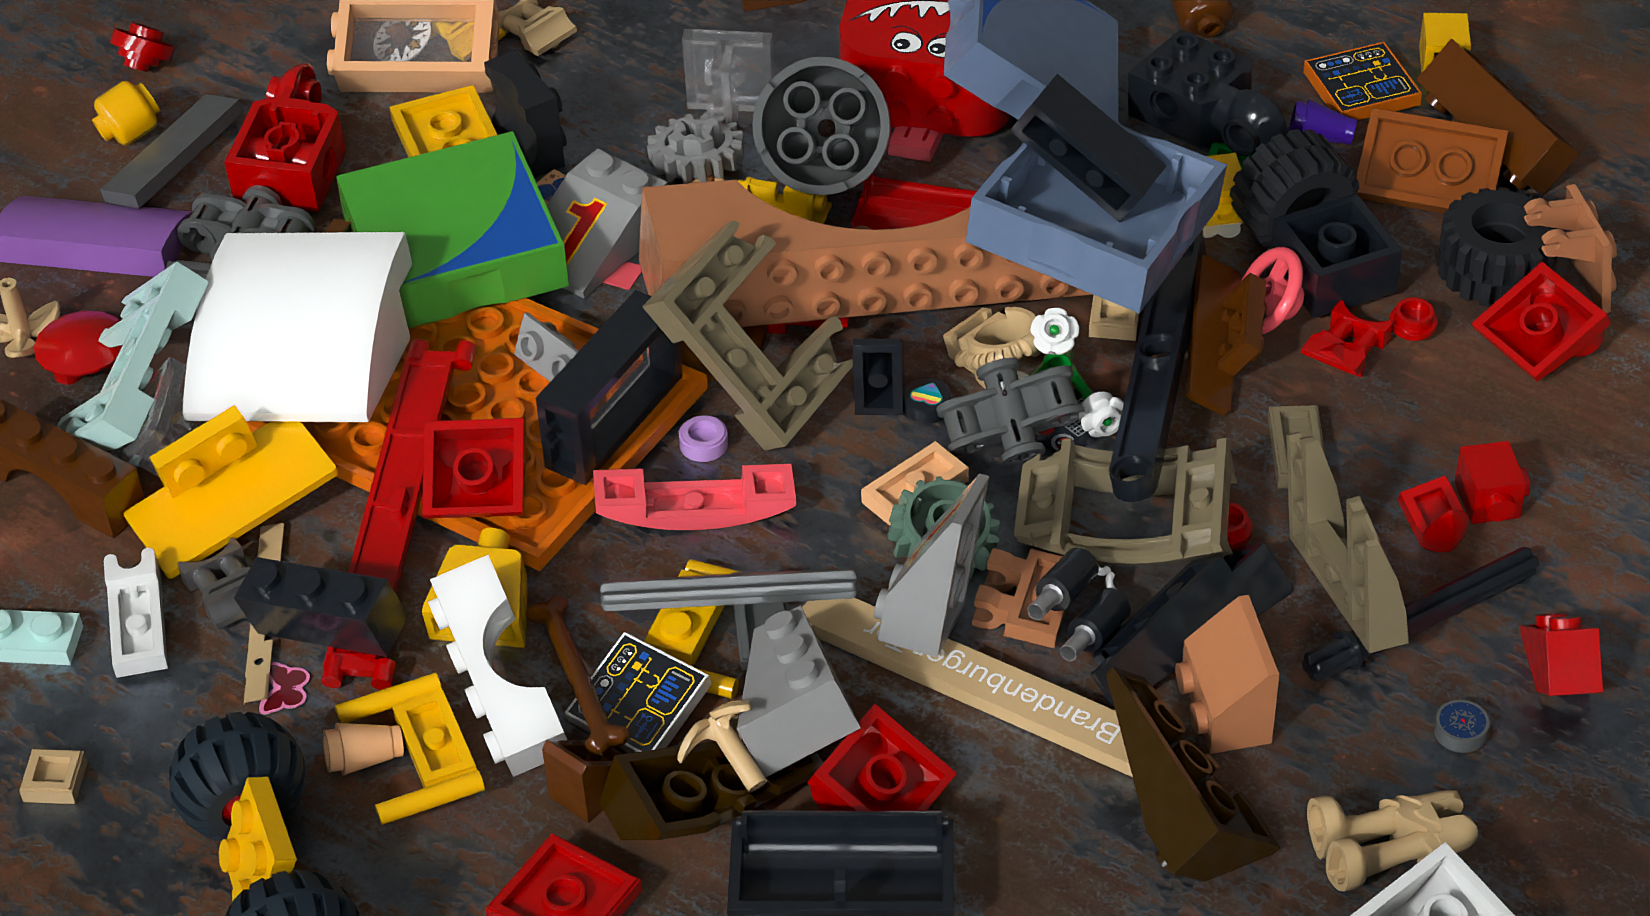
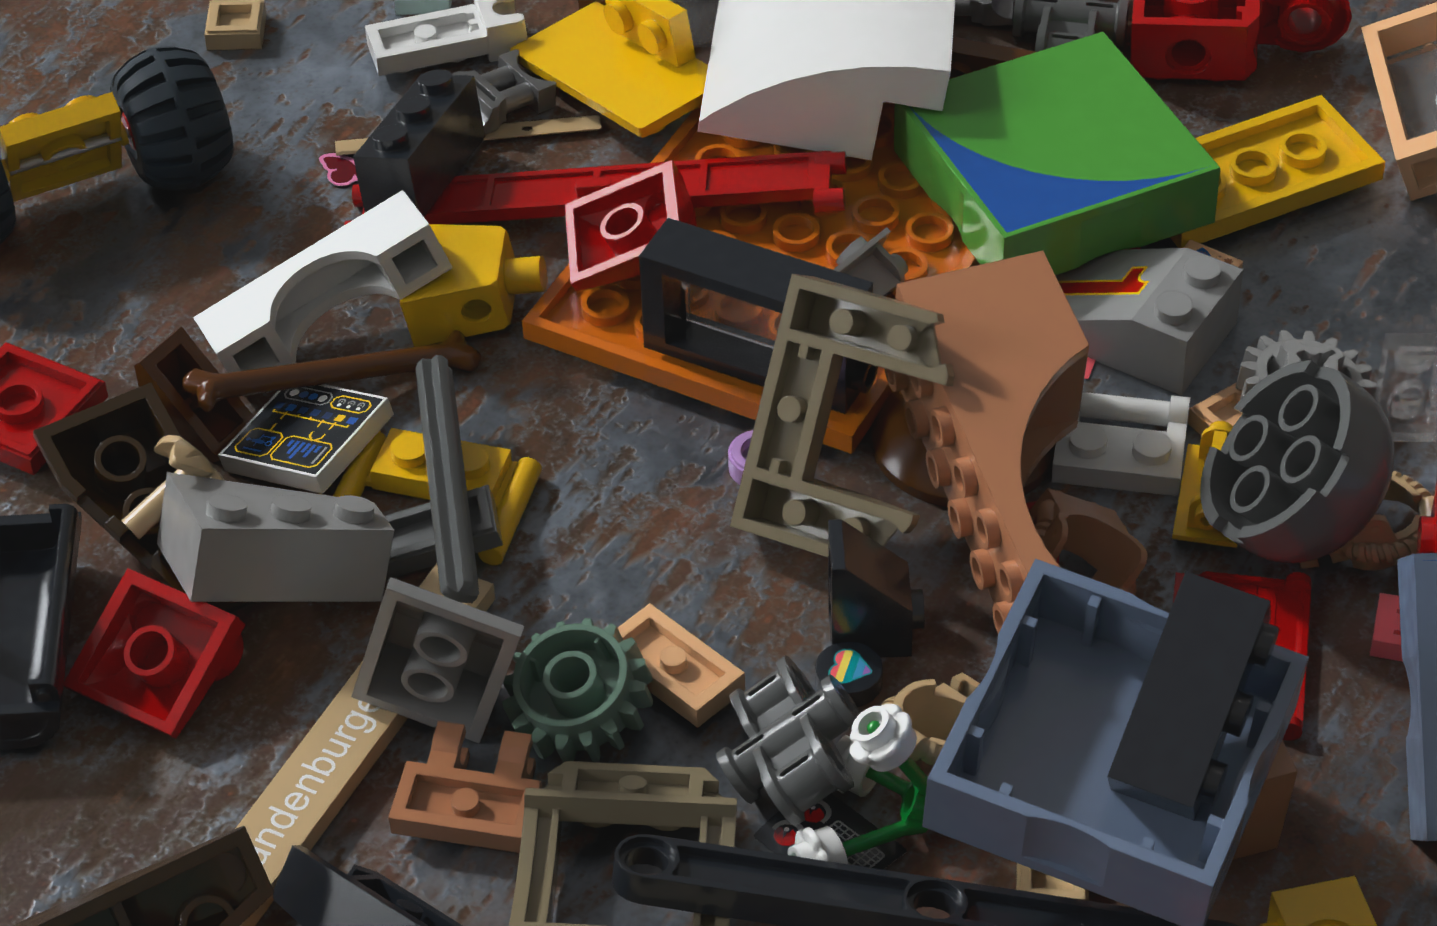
camera: 85 degrees right, 0 degrees up
light nougat cone [323,723,404,776] -> none
yellow plate [335,672,485,825] -> none
black brick [484,50,567,178] -> none
coral slope [593,464,796,530] -> none
black piece [1027,547,1131,661] -> none

